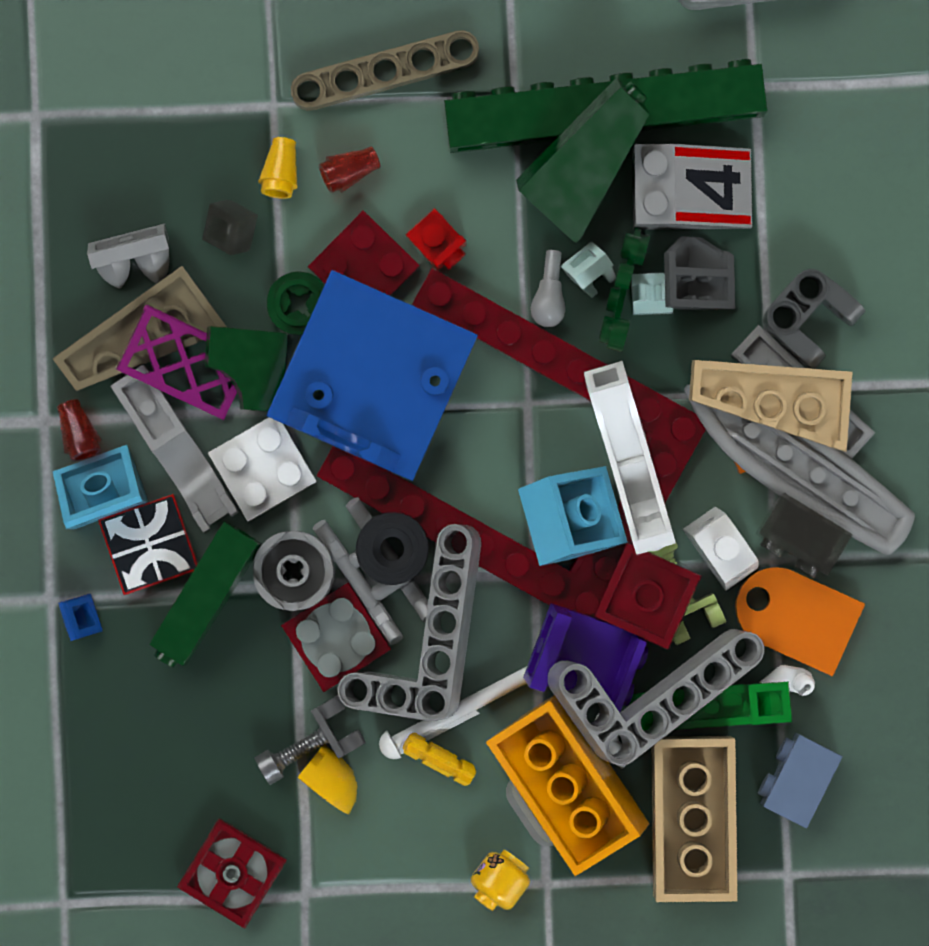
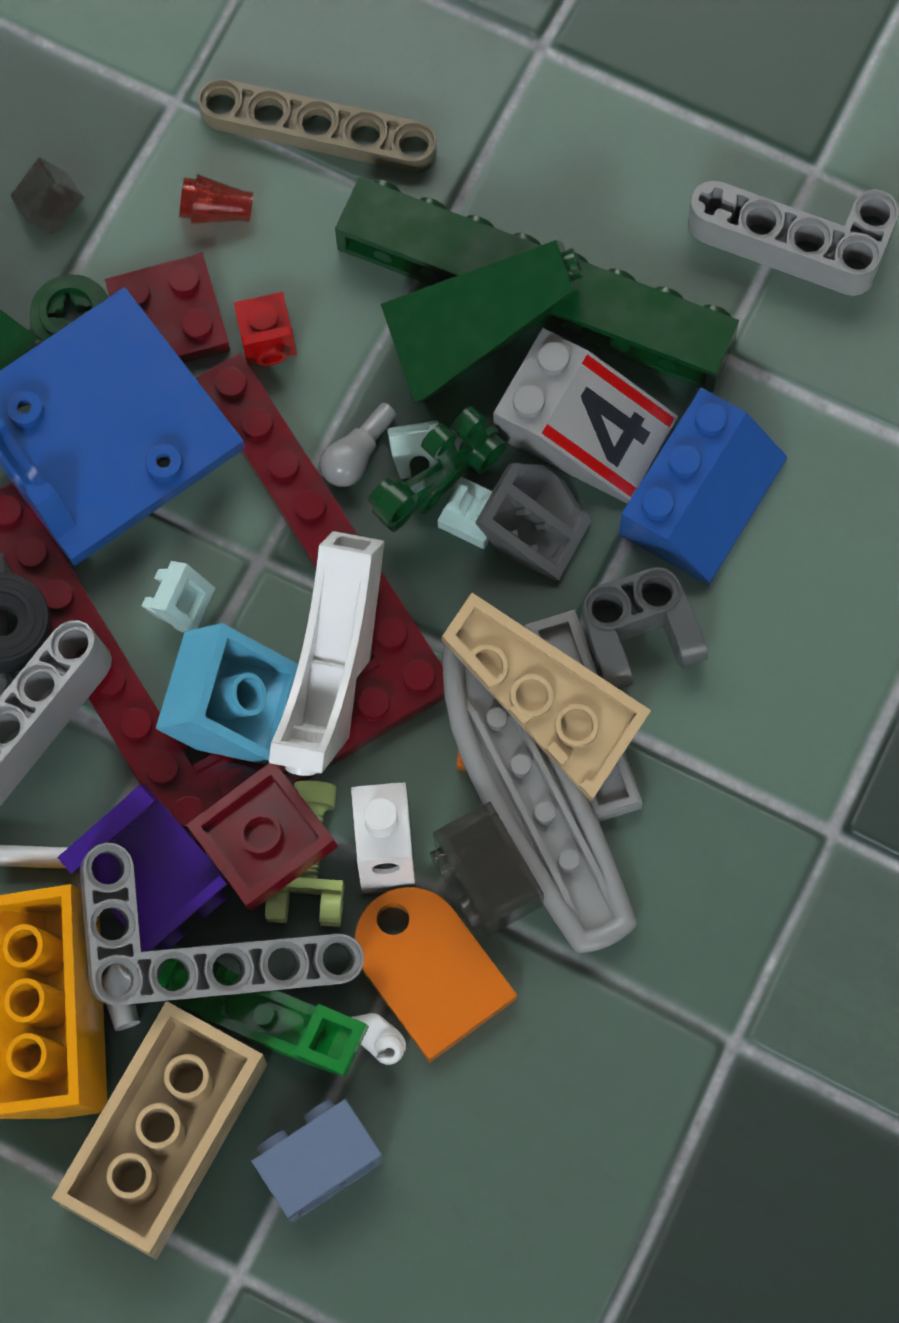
camera: 30 degrees right, 15 degrees down
yellow cone [258,137,298,199] -> none
none -> light aqua tile [141,561,216,632]
none -> blue slope [619,387,787,586]

